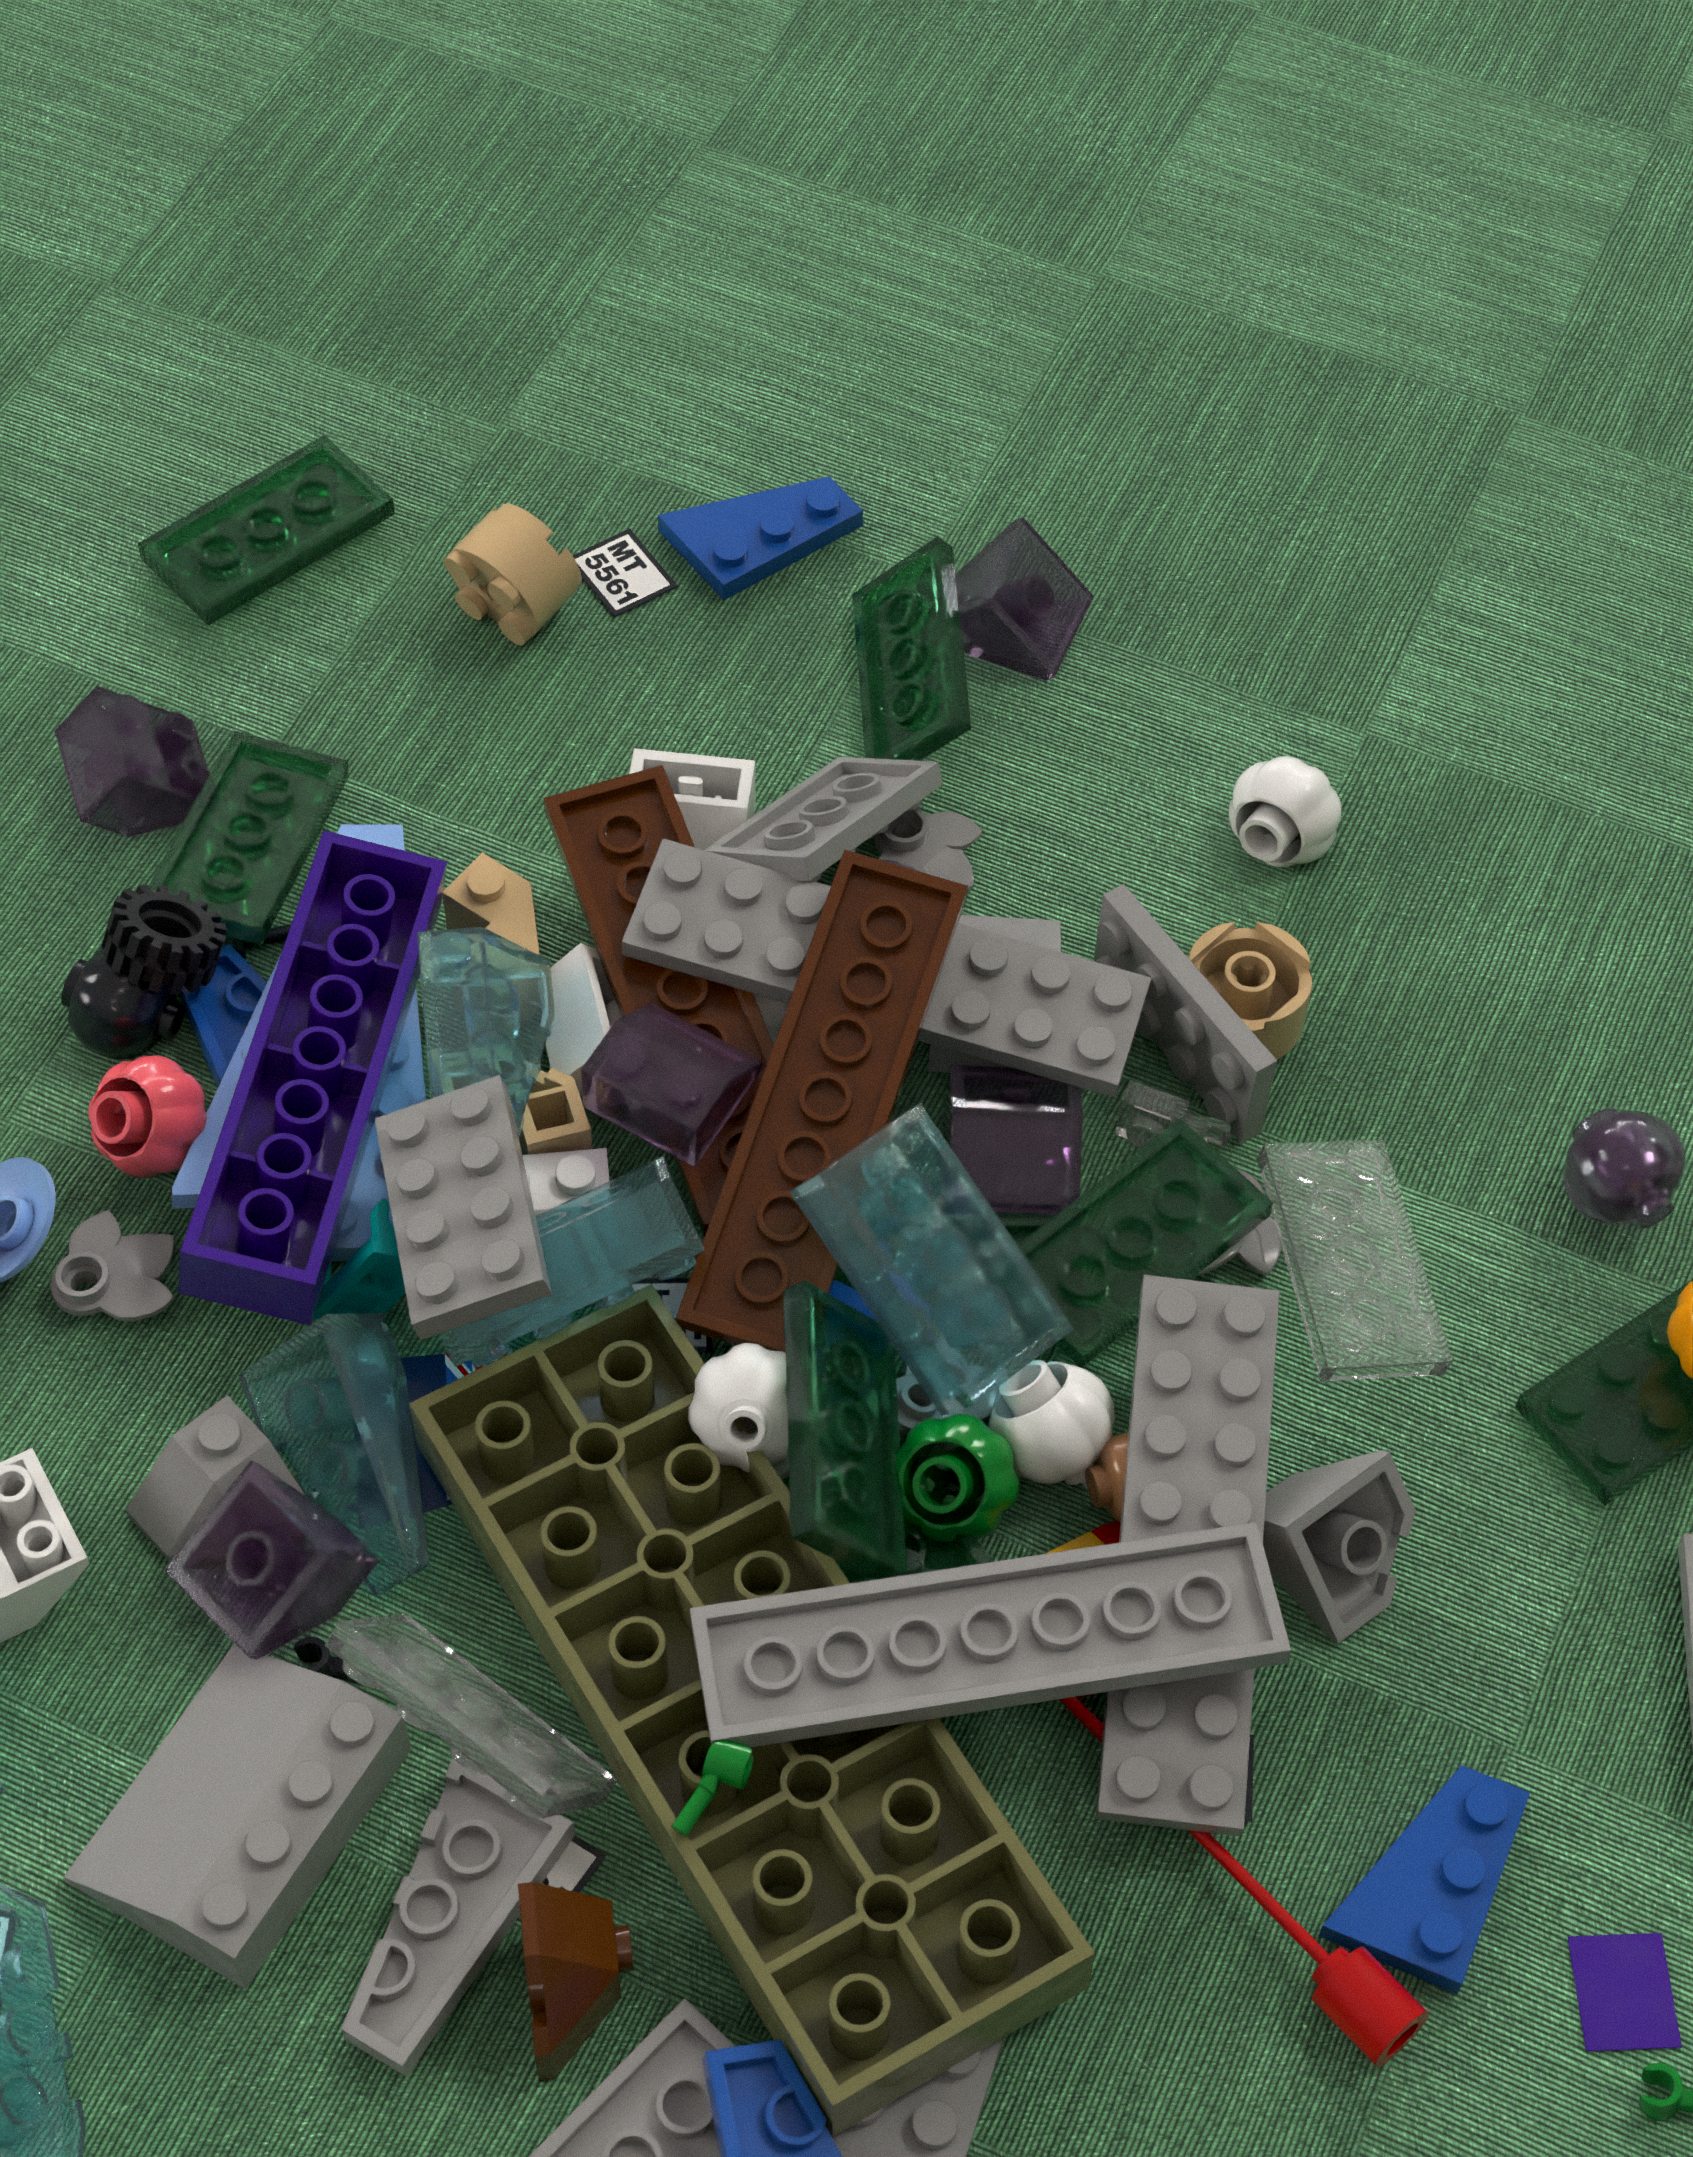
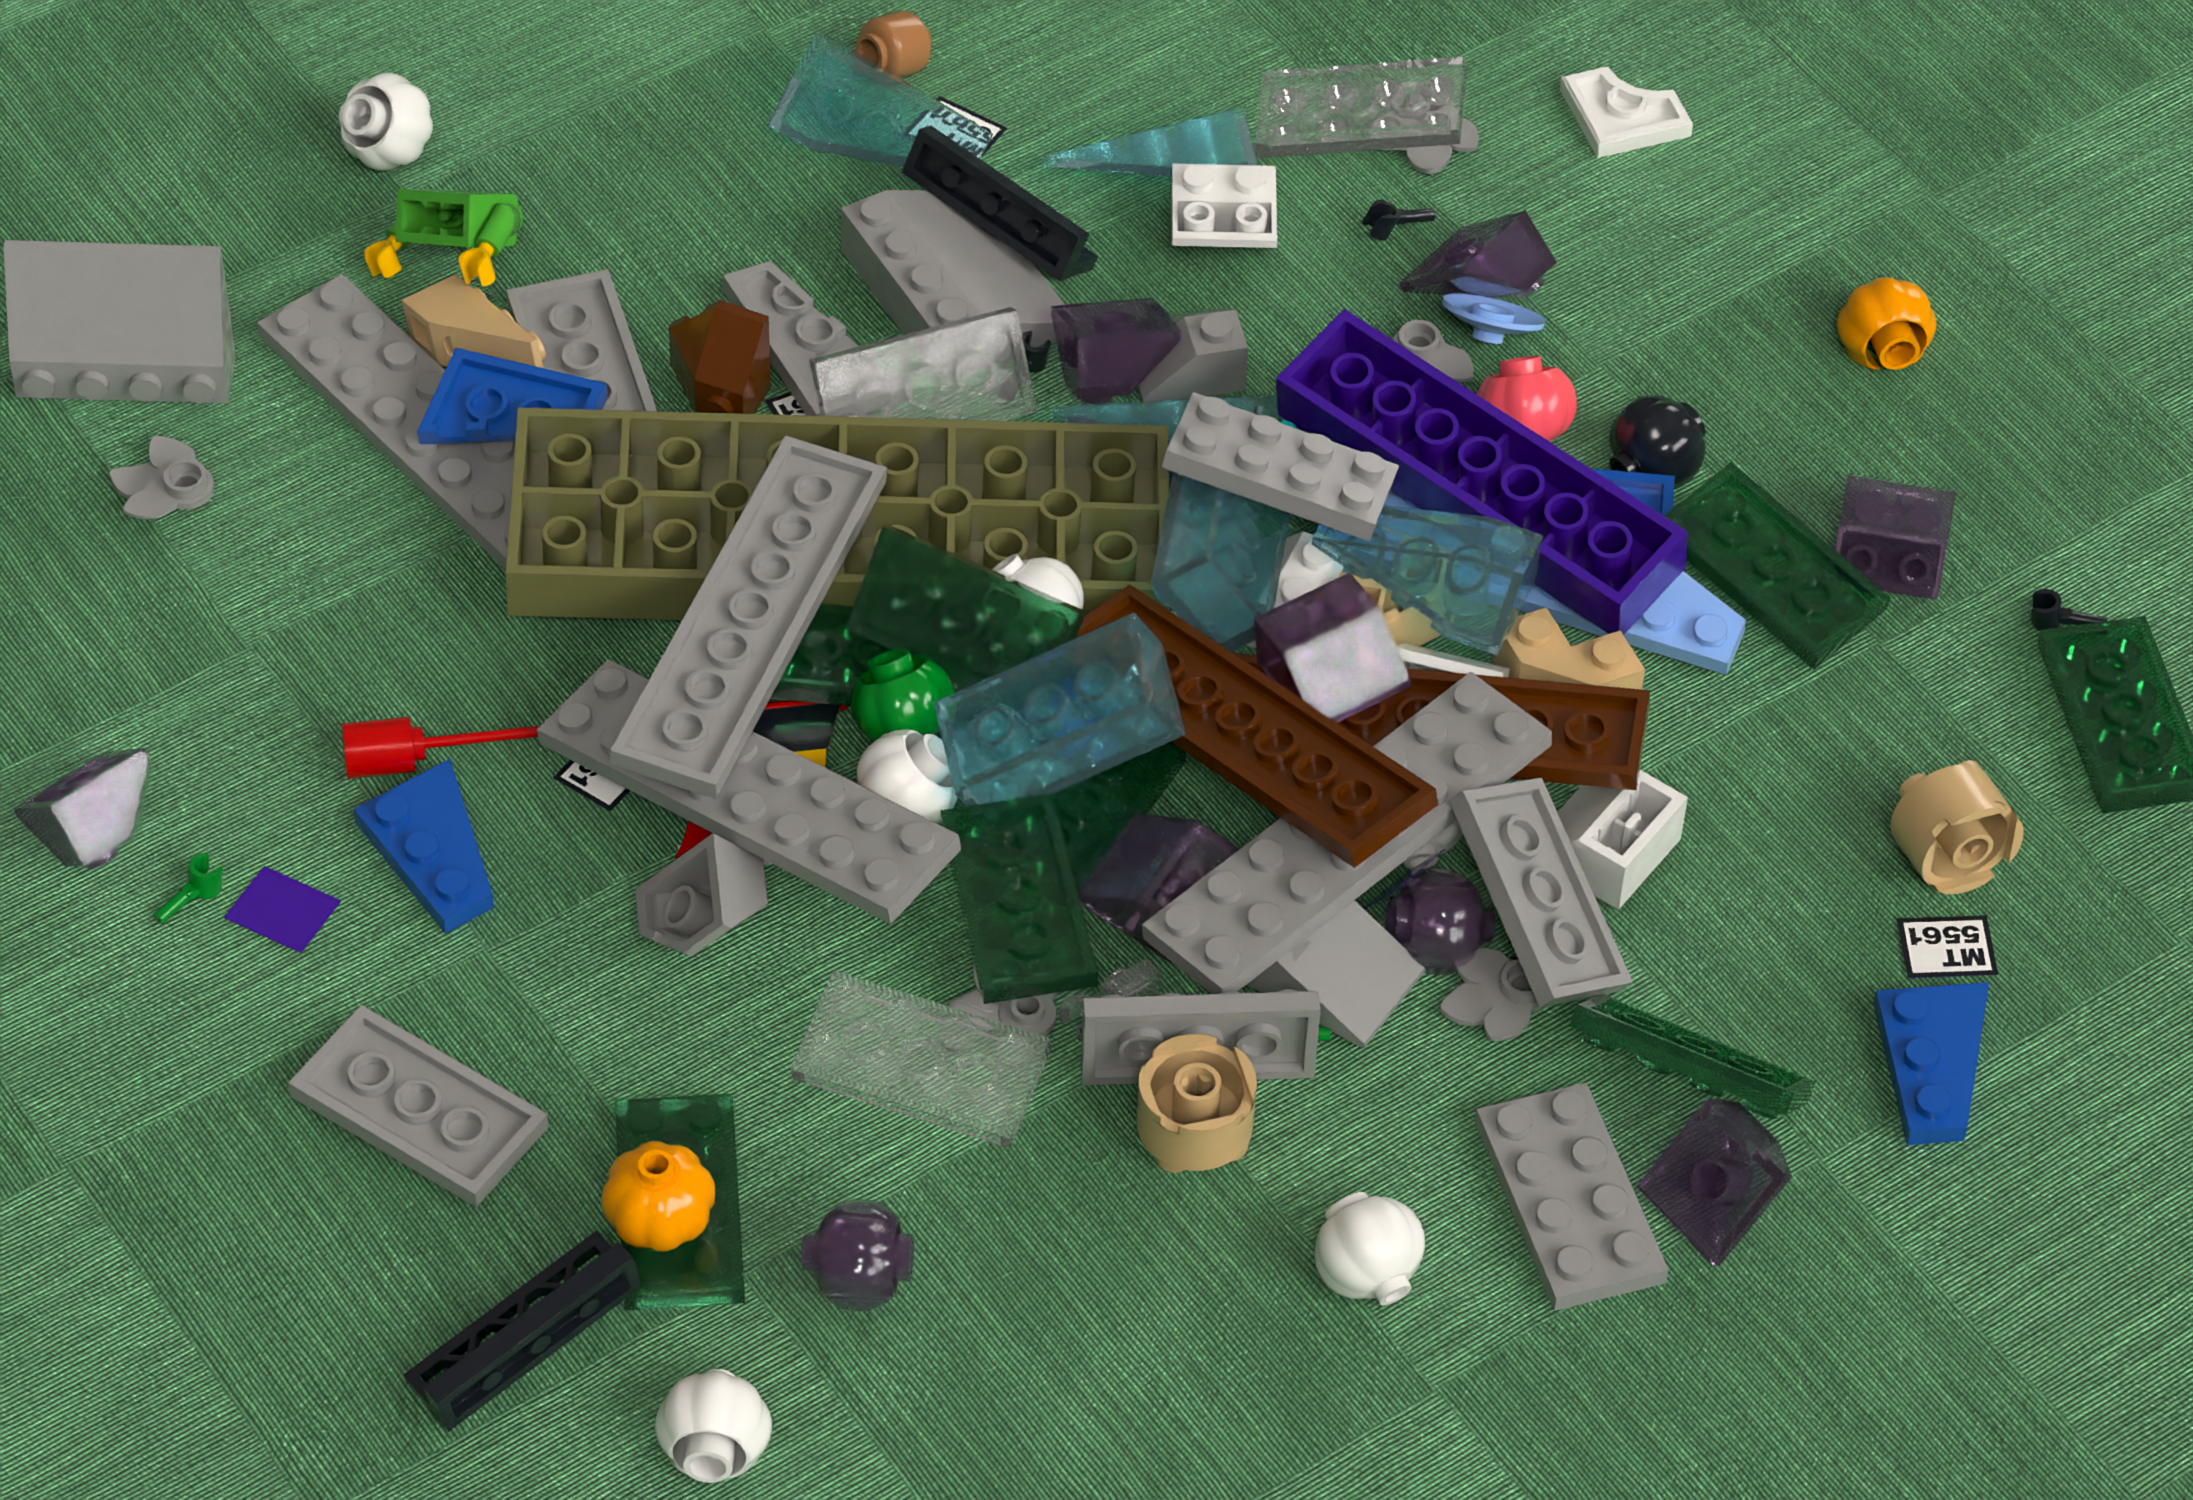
camera: 120 degrees right, 5 degrees down
black tyre [101,885,227,994] -> none
green hand [671,1740,754,1837] -> none
none -> black fence [901,125,1098,281]
none -> light grey plate [1475,1082,1669,1311]
none -> black hand [2031,589,2107,633]

